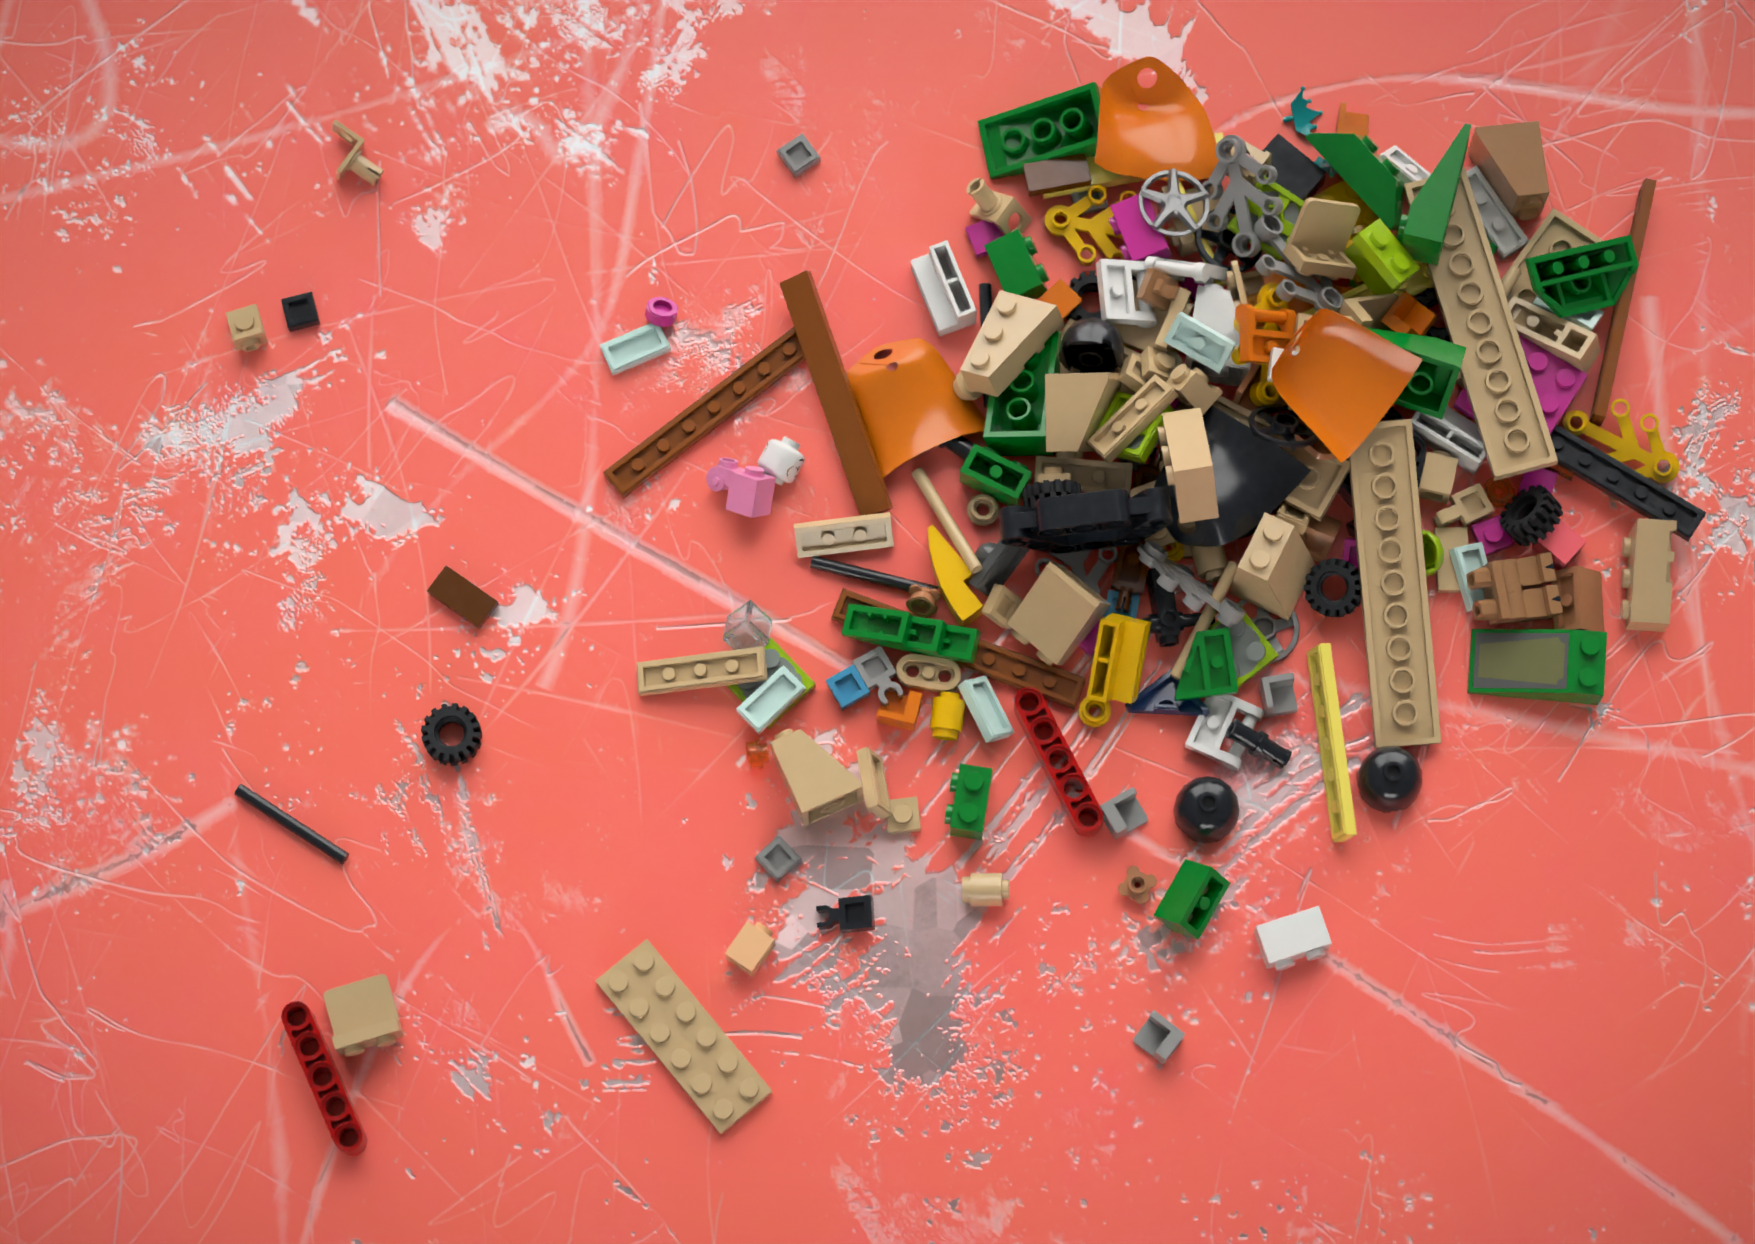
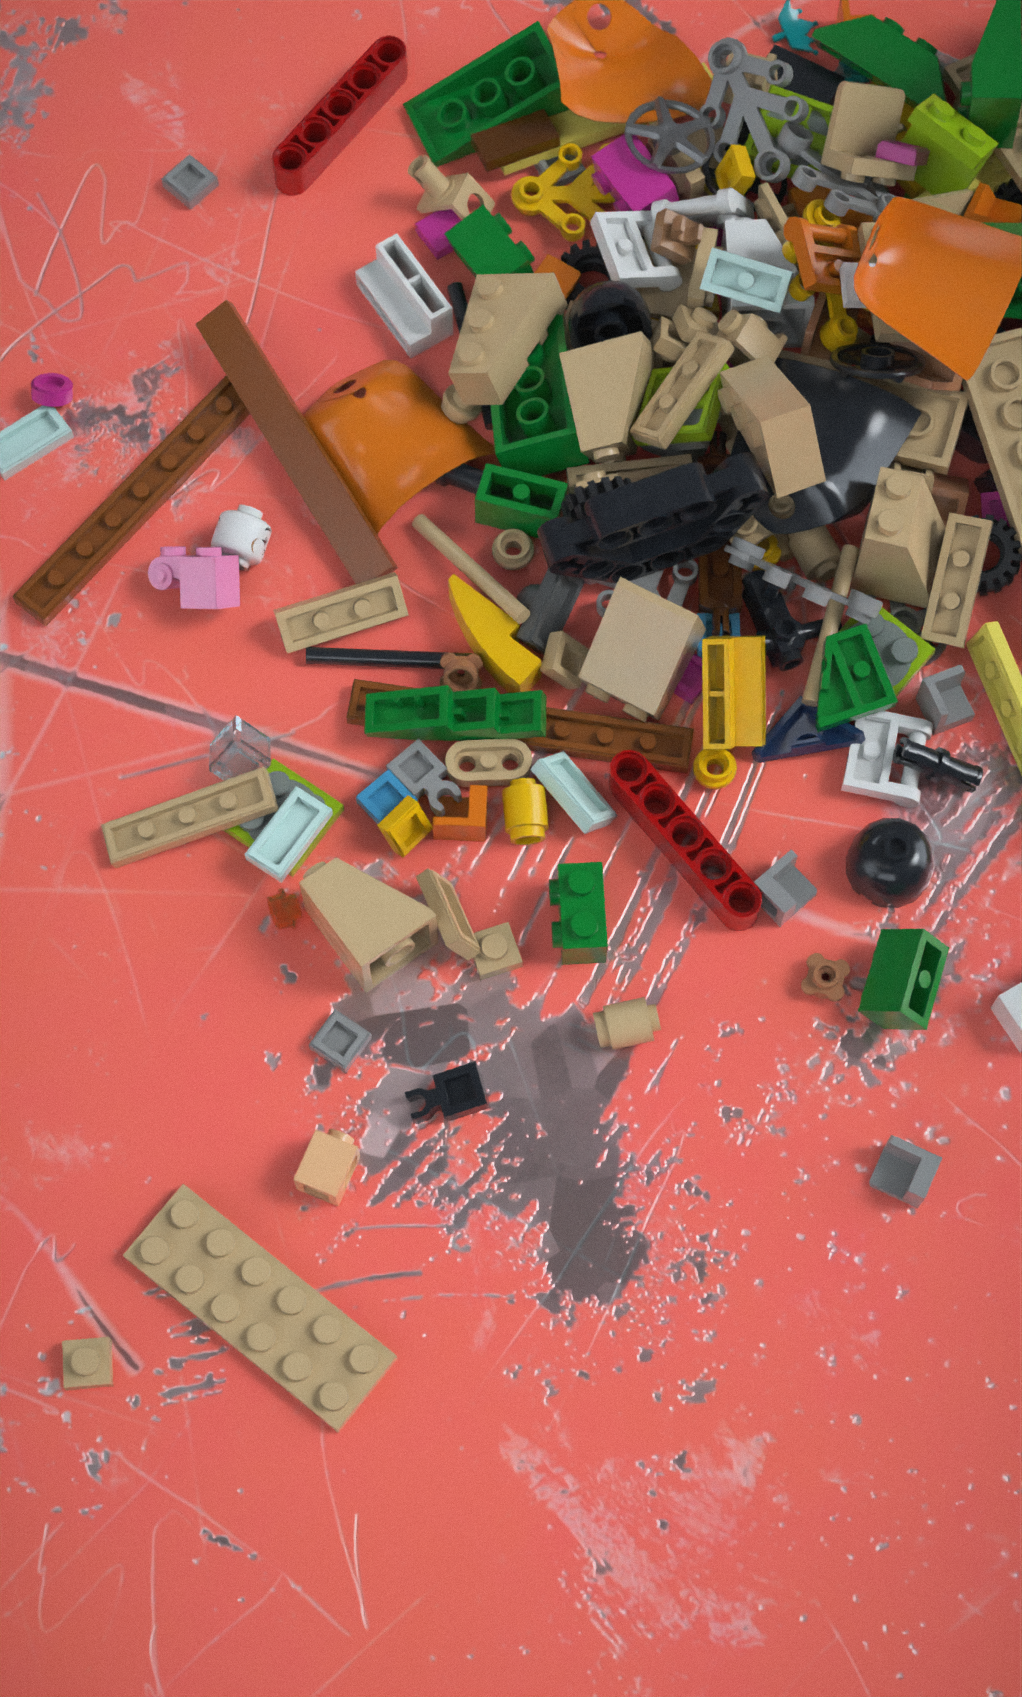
camera: 15 degrees left, 5 degrees down
none -> tan plate [62,1337,113,1391]
none -> red beam [272,35,408,196]
none -> yellow tile [377,795,433,858]
none -> yellow plate [714,144,756,196]
none -> dark pink tile [875,140,930,166]
none -> tan plate [921,512,993,649]

